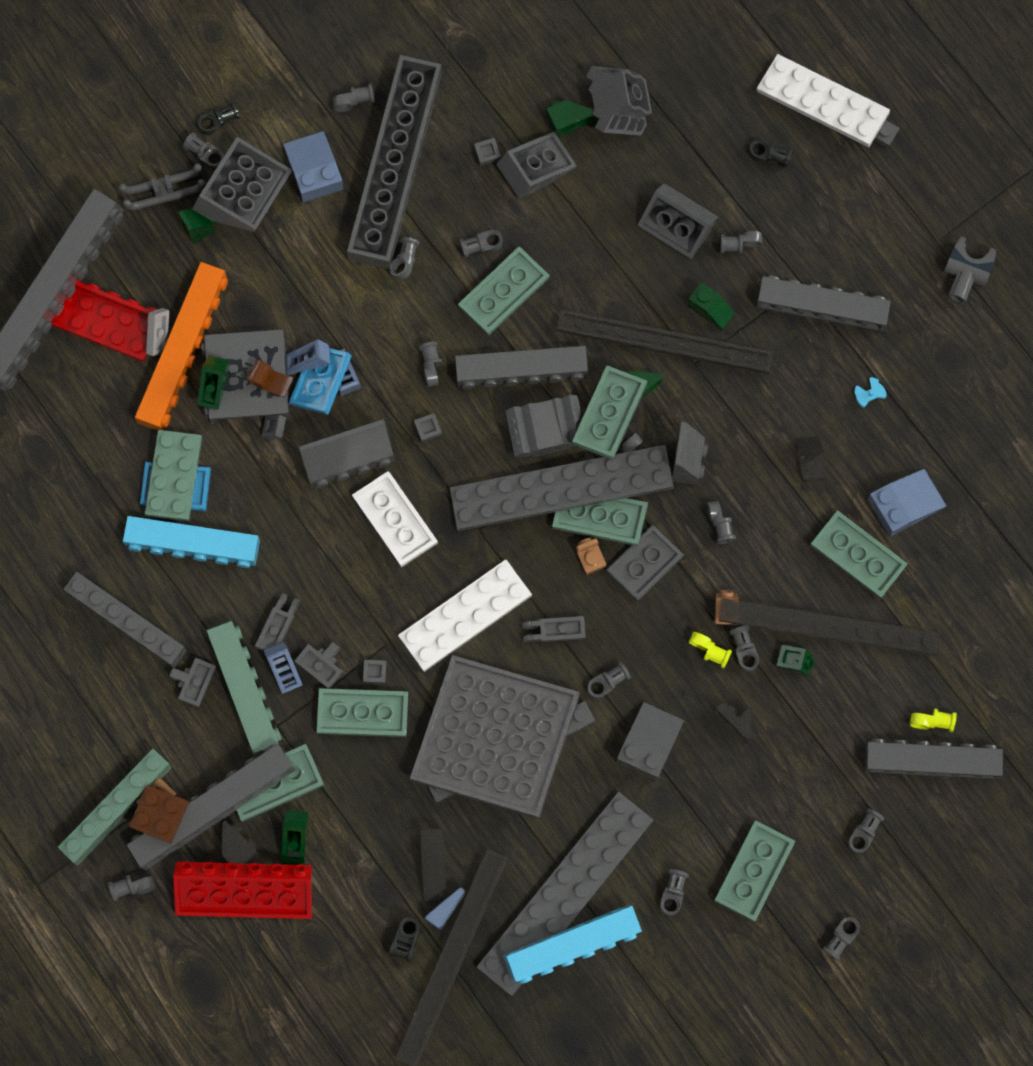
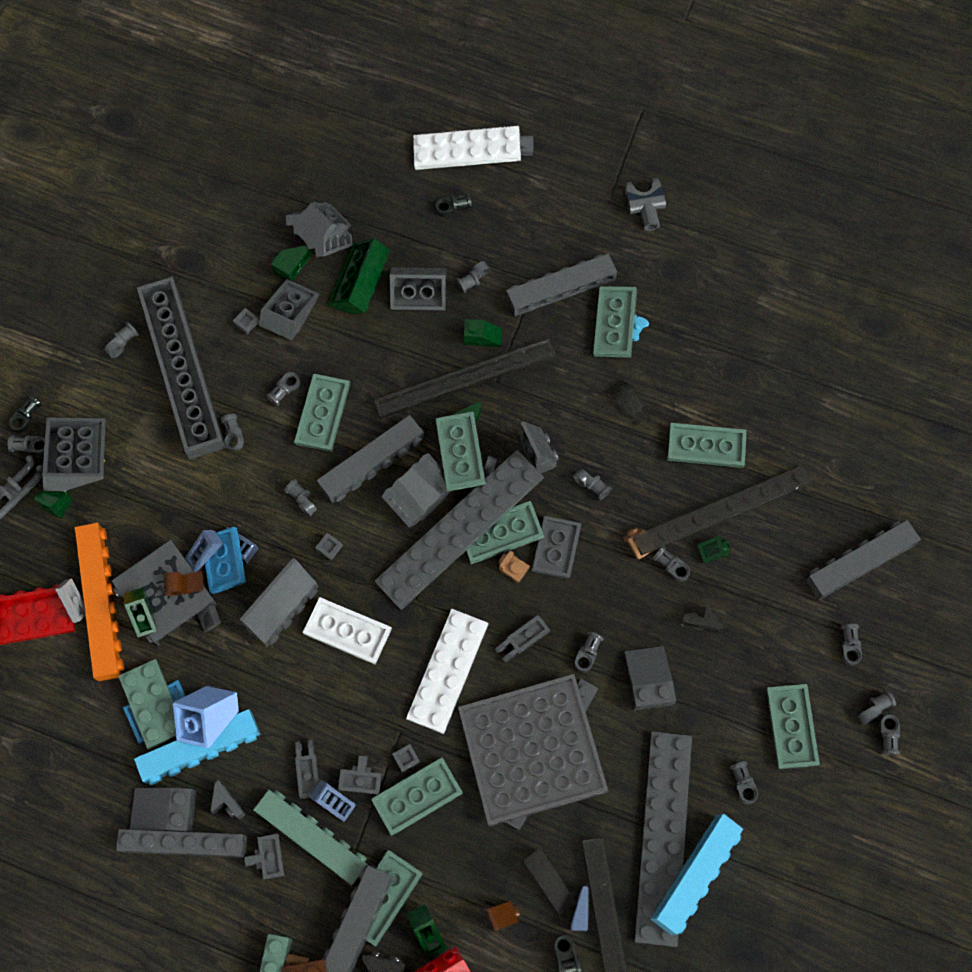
camera: 30 degrees left, 5 degrees down
sand blue slope [283,131,344,202] -> none
neon yellow connector [689,632,732,668] -> none
sand blue slope [867,469,946,538] -> none
neon yellow connector [910,708,957,732] -> none
none -> dark grey slope [130,788,196,832]
none -> light blue slope [173,686,239,748]
none -> dark grey slope [211,780,246,820]
none -> dark green slope [327,238,390,314]
none -> reddish brown slope [487,901,521,931]
none -> sand green plate [593,286,637,358]
none -> dark grey connector [858,690,896,725]

